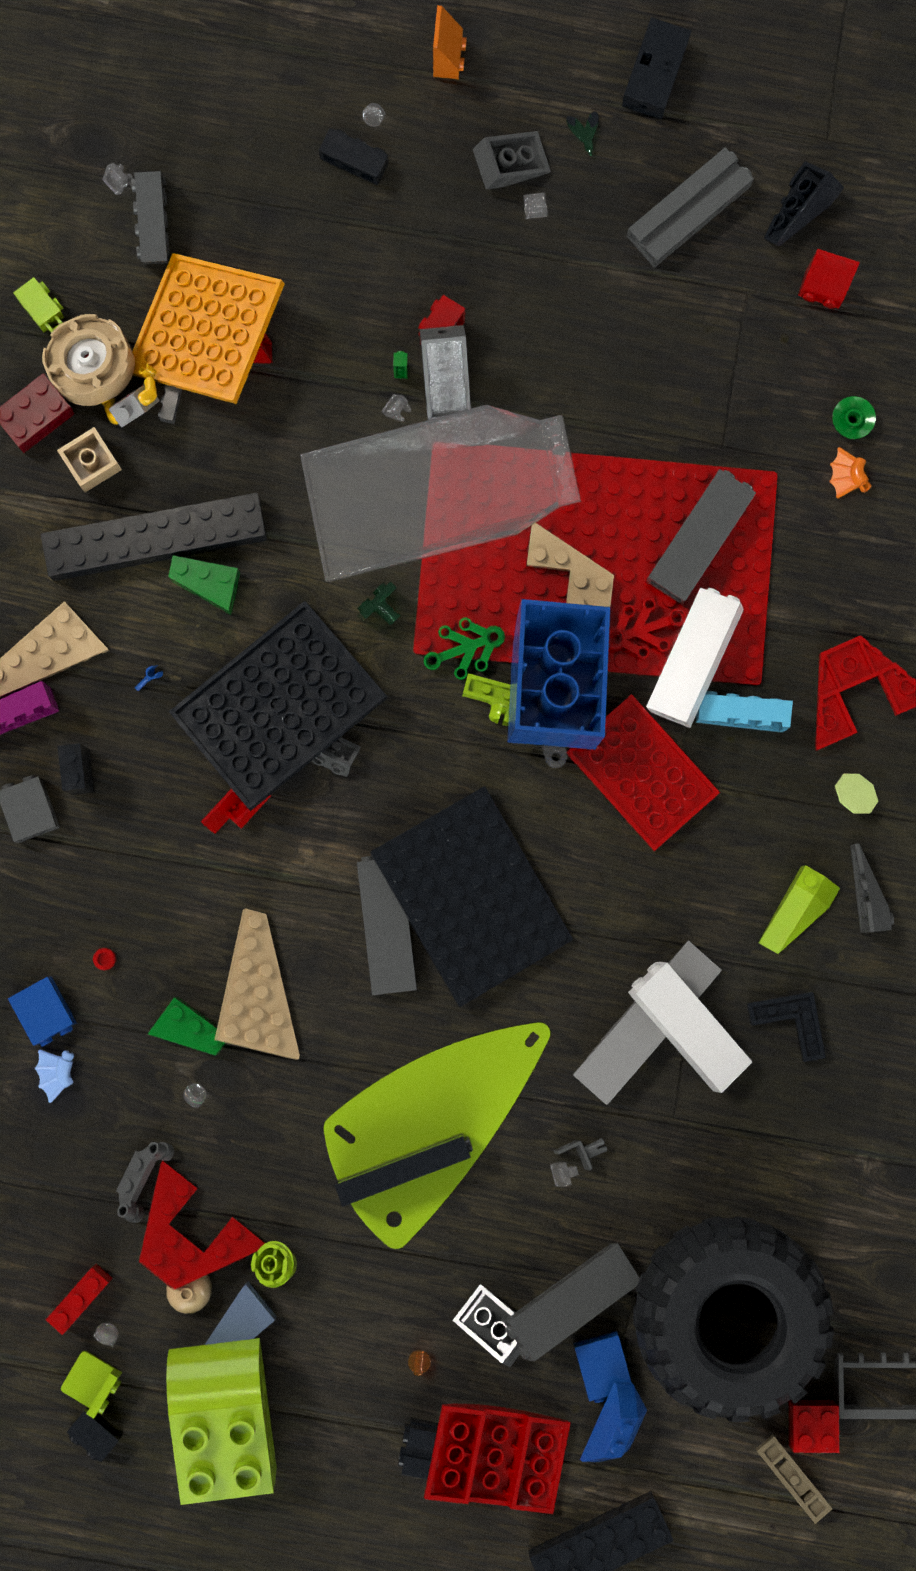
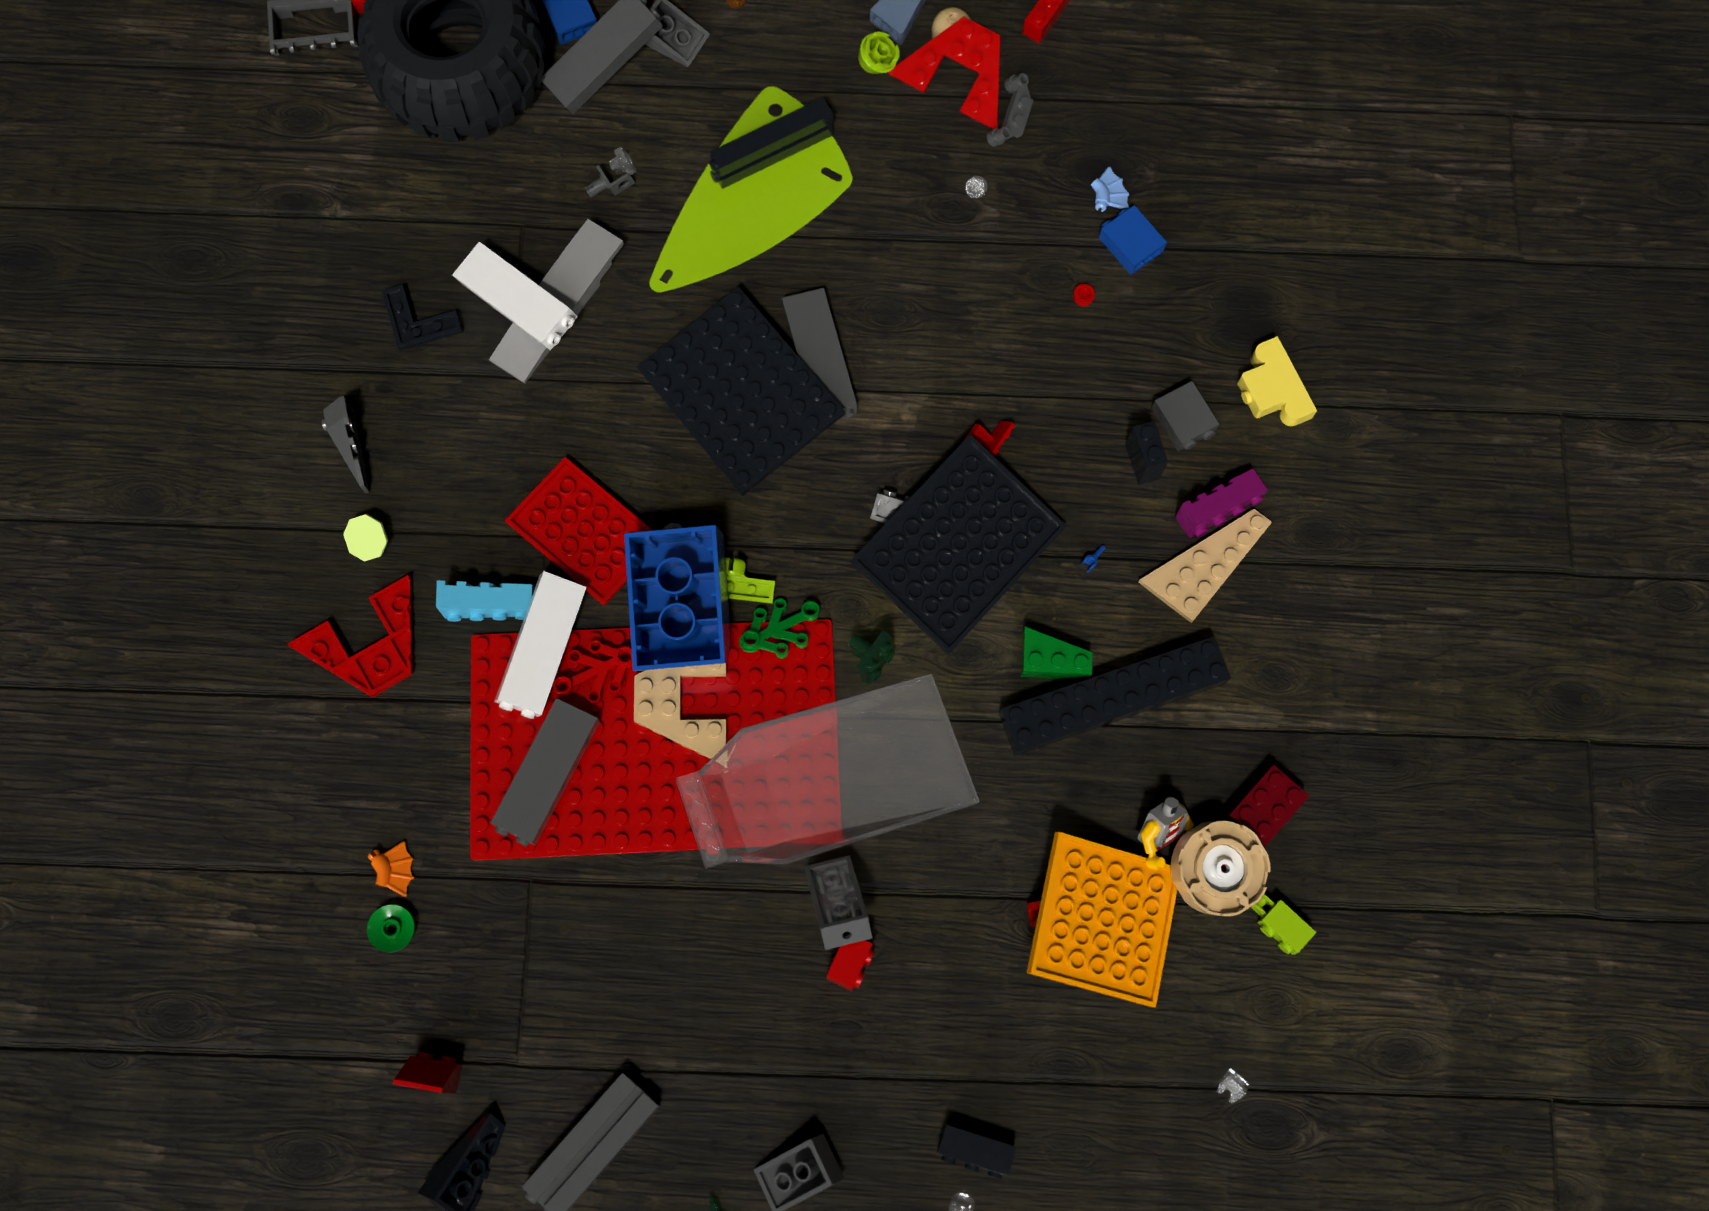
camera: 175 degrees right, 10 degrees down
tan brick [57,427,122,492] -> none
dark grey wedge [131,171,170,265] -> none
green wedge [148,997,226,1055] -> none
dark grey piece [158,385,182,424] -> none
tan wing [215,909,300,1060] -> none
clear tile [381,394,411,422] -> none
green piece [393,351,408,379] -> none
clear tile [523,192,548,219] -> none
lime wedge [758,865,840,954] -> none

